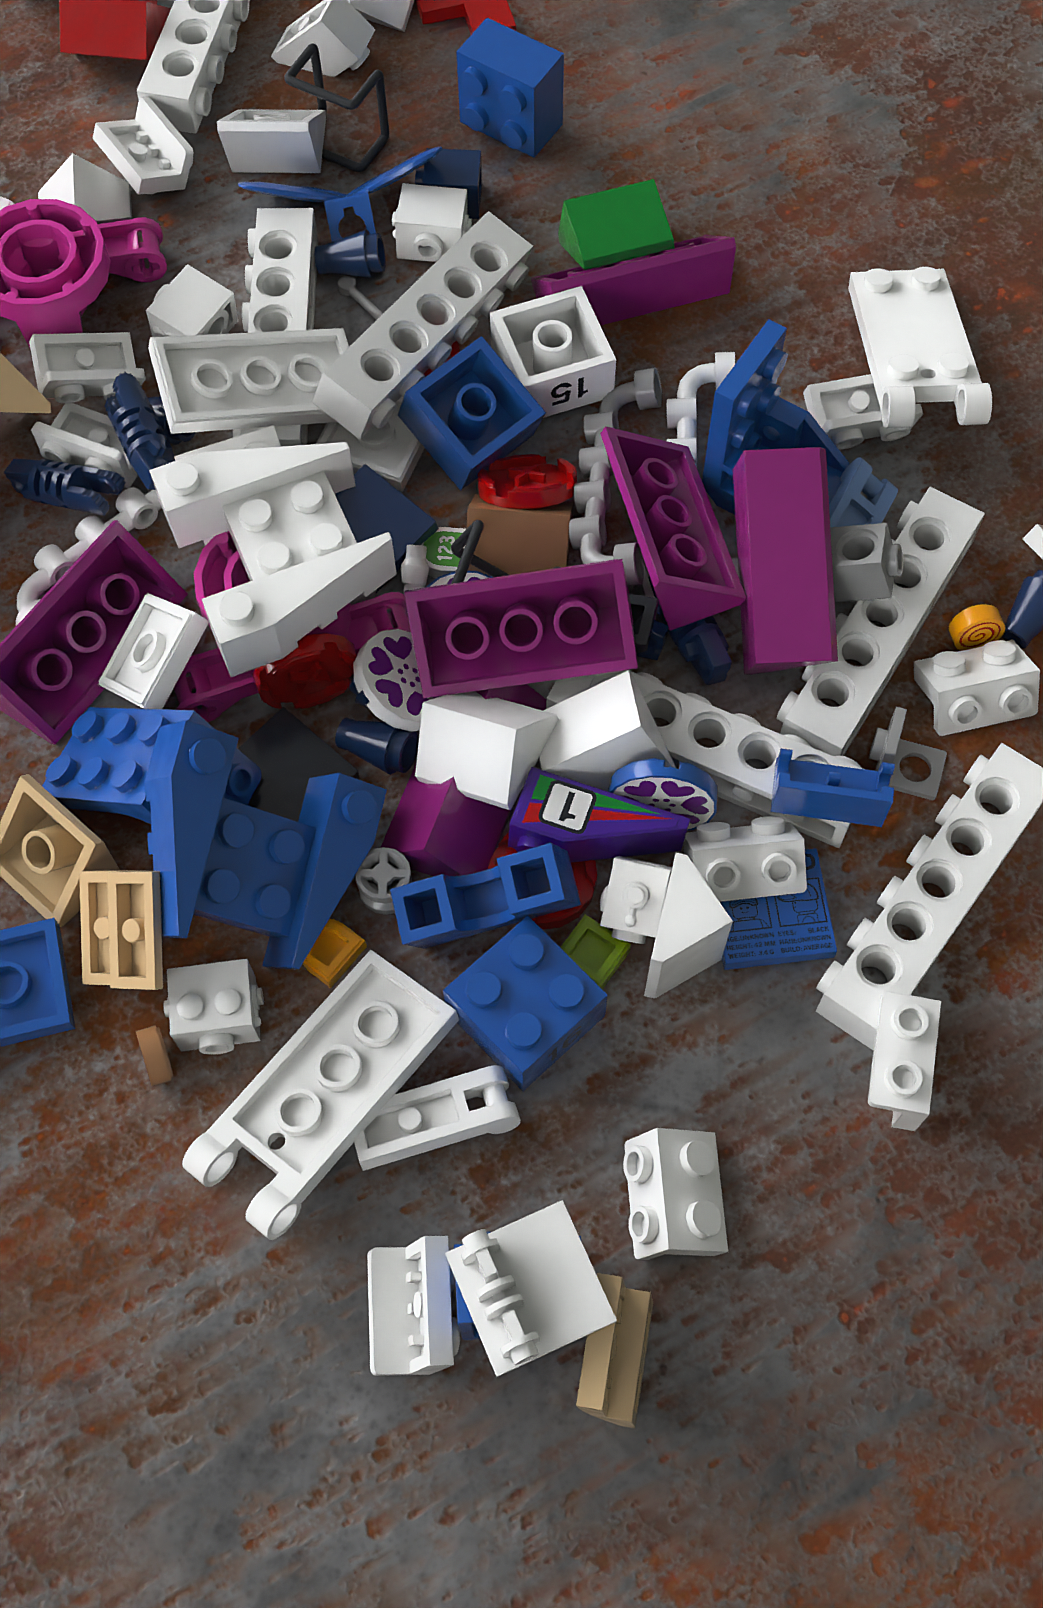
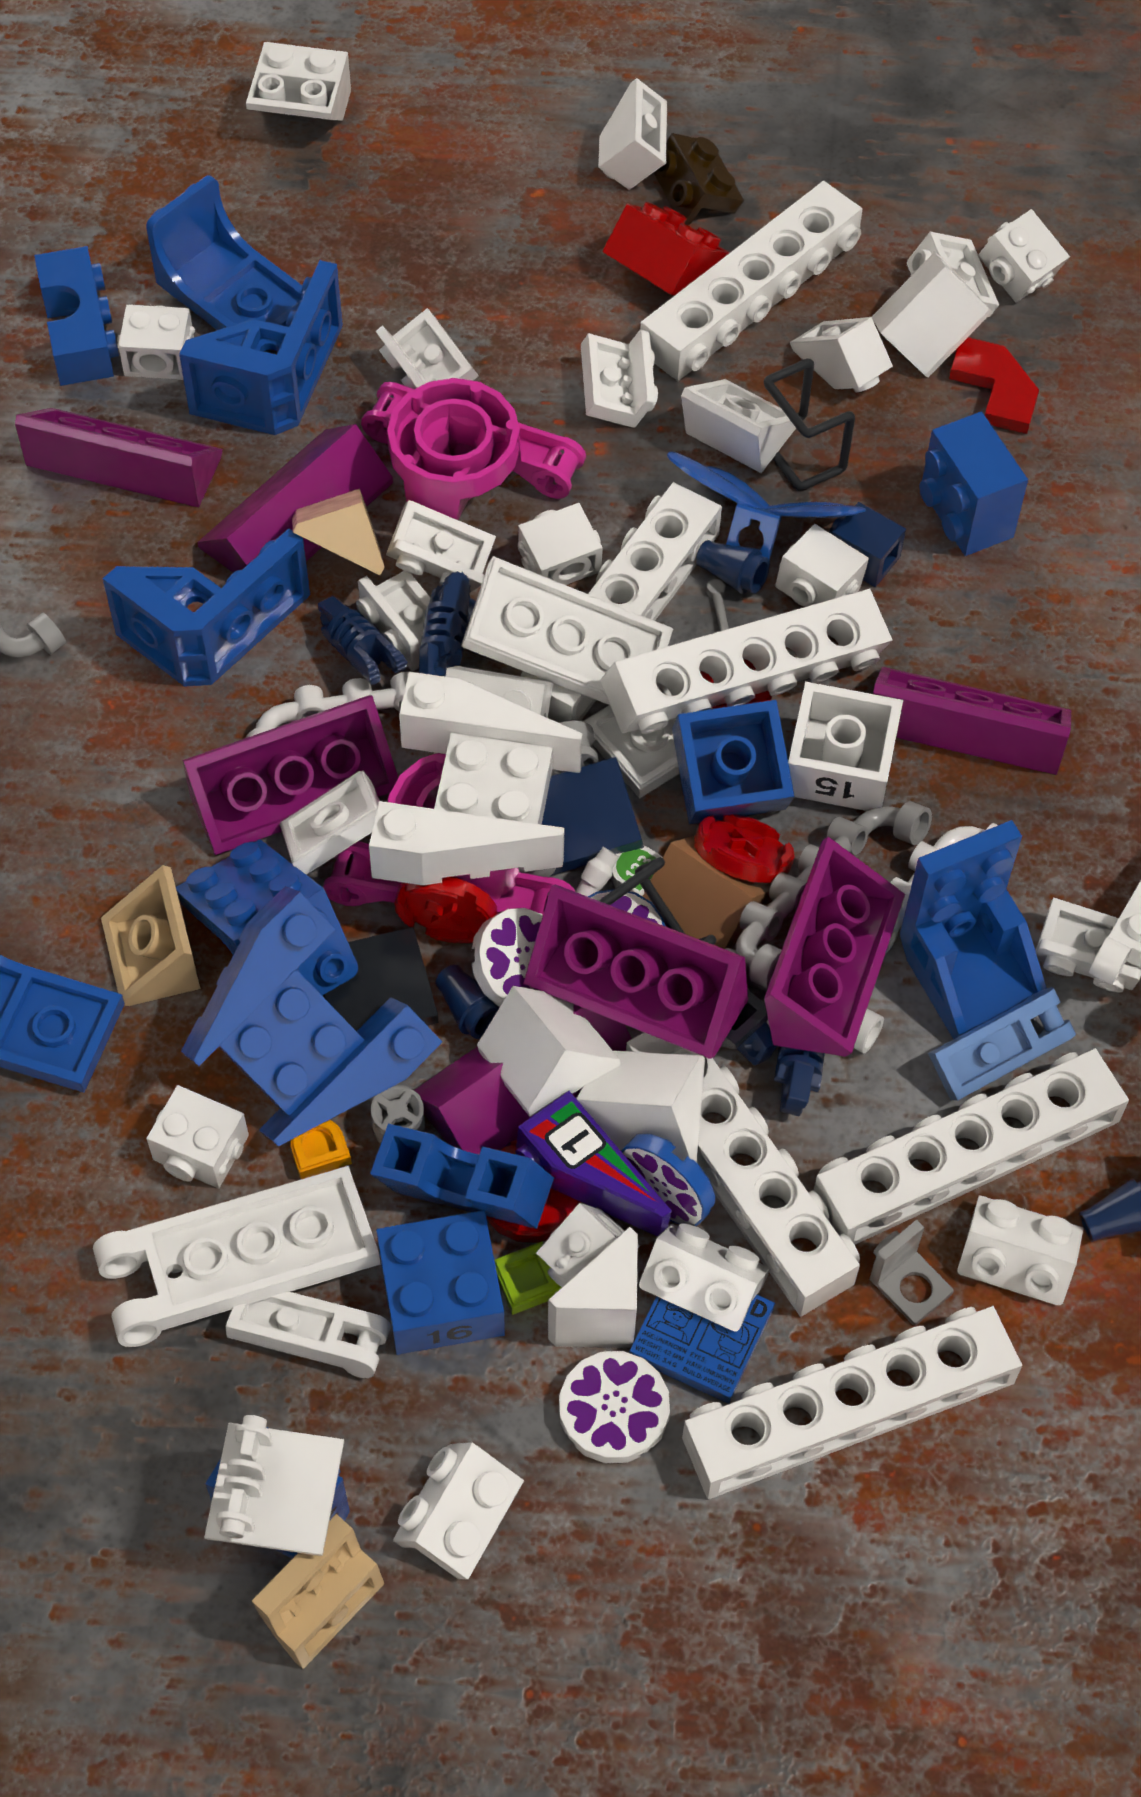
camera: 30 degrees right, 5 degrees down
white slope [38,153,132,224] -> none
tan slope [79,870,163,990] -> none
medium nougat tile [135,1025,174,1087] -> none
white bracket [367,1236,460,1376] -> none
green slope [558,179,675,270] -> none
magenta slope [733,447,838,675] -> none
blue hinge [770,748,895,827] -> none
light grey brick [830,523,903,602] -> none
white bracket [868,991,941,1131] -> none
light orange tile [949,604,1005,651] -> none
none -> tile [559,1351,670,1464]

